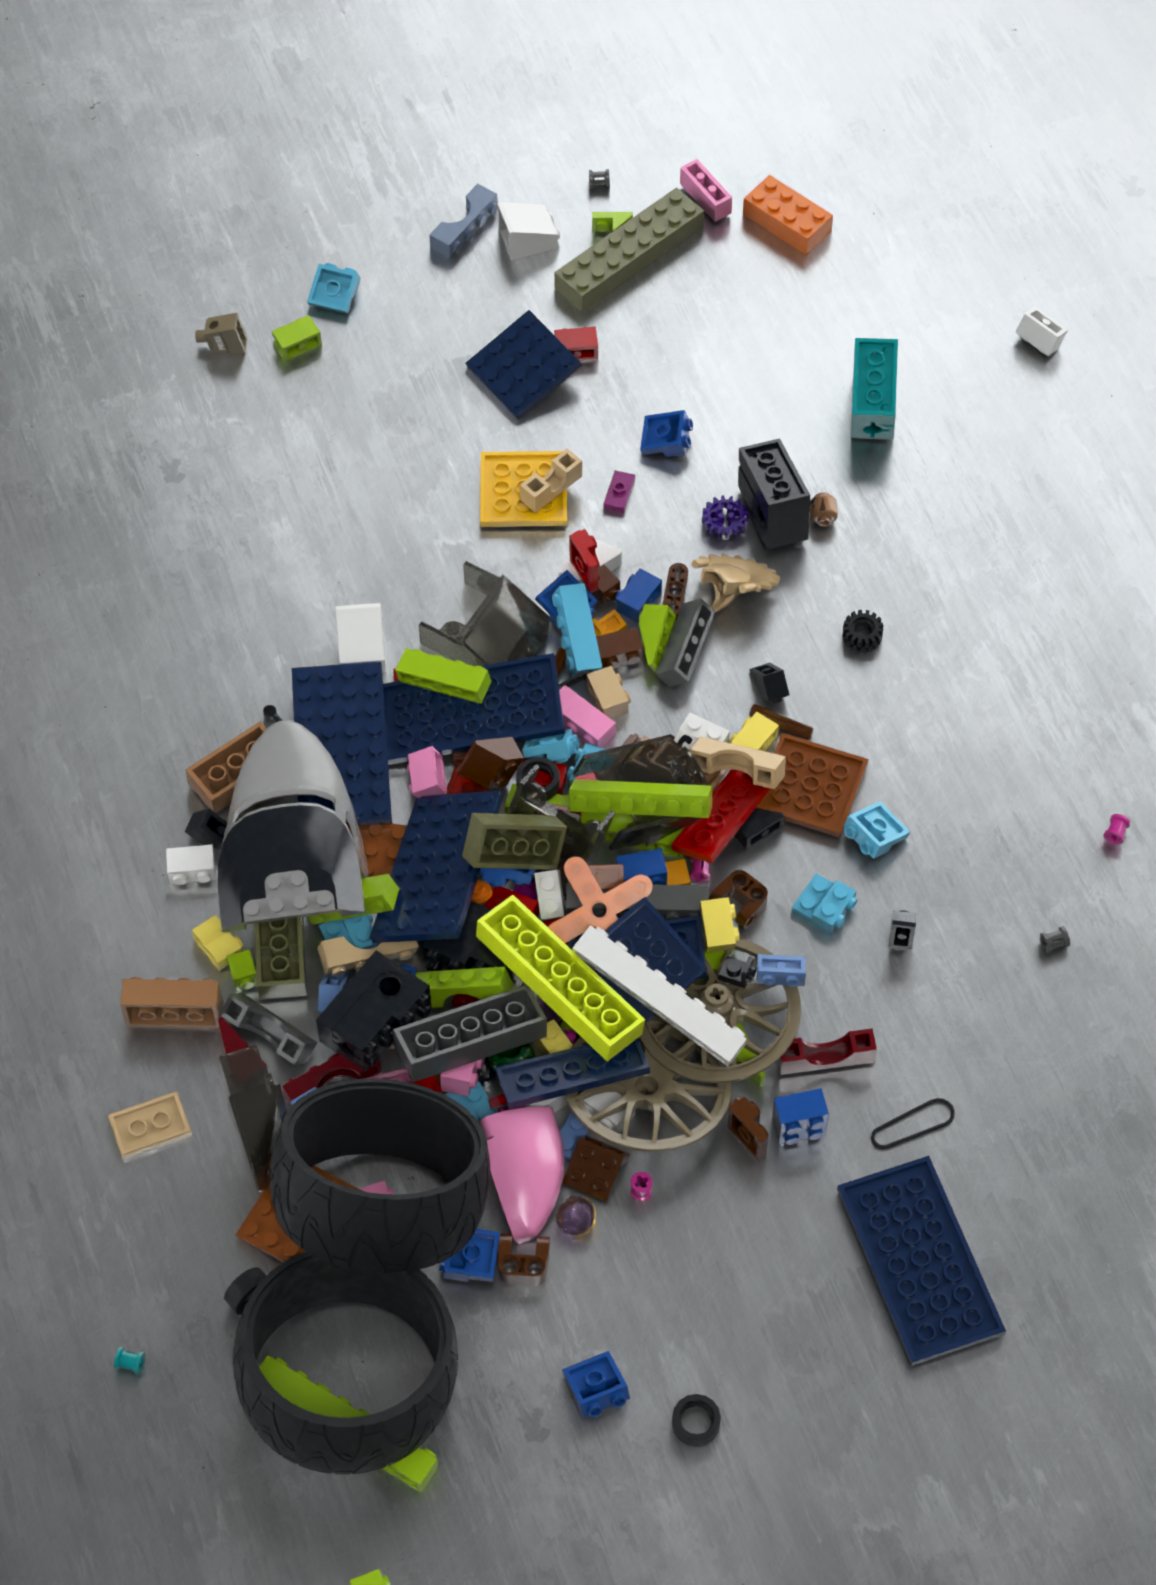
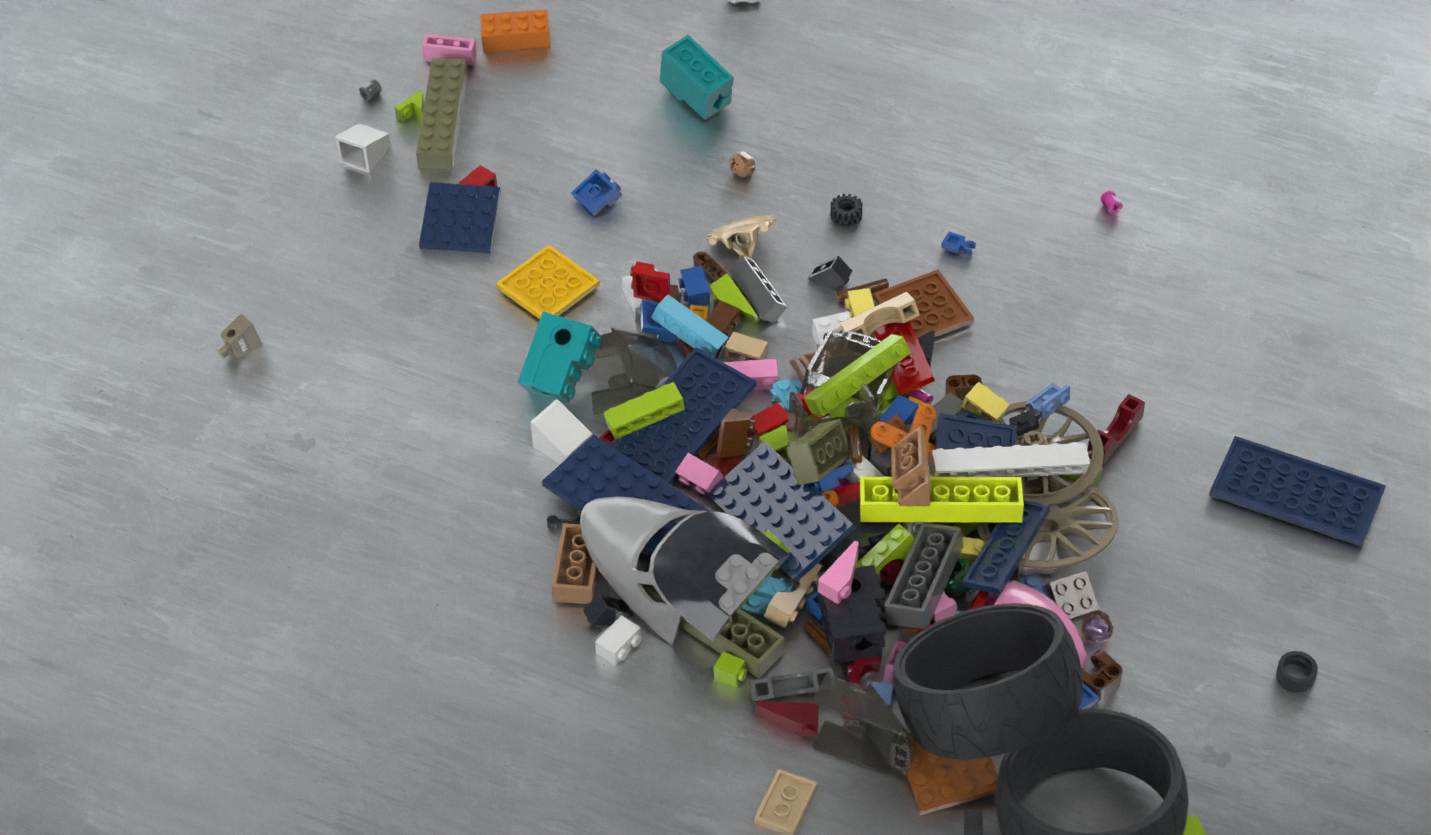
camera: 45 degrees left, 10 degrees down
medium nougat brick [120,977,224,1028] -> none
light yellow brick [192,915,244,971] -> none
lime brick [272,315,322,361] -> none
medium azure plate [307,263,361,314] -> none
medium blue slope [318,972,350,1012] -> none
sand blue arch [429,183,498,259] -> none
black tyre [516,757,560,803] -> none
tan arch [520,448,582,513] -> none
medium azure plate [522,728,579,763] -> none
blue plate [562,1351,630,1418] -> none
magenta plate [603,470,635,513] -> none
dark pink bush [630,1172,653,1202] -> none
dark purple gear [702,495,749,540] -> none
reddish brown plate [728,1096,769,1162] -> none
black piece [738,438,810,550] -> none
blue brick [772,1088,829,1145] -> none
medium azure plate [791,873,858,934] -> none
medium azure plate [843,801,910,859] -> none
black piece [871,1098,955,1149] -> none
black slope [888,910,916,949] -> none
dark grey bush [1040,926,1070,953] -> none
none -> teal piece [517,311,601,404]
none -> bright pink slope [818,541,859,604]
none -> reddish brown axle [848,425,862,464]
none -> medium nougat slope [891,425,931,506]
none -> blue plate [941,231,976,255]

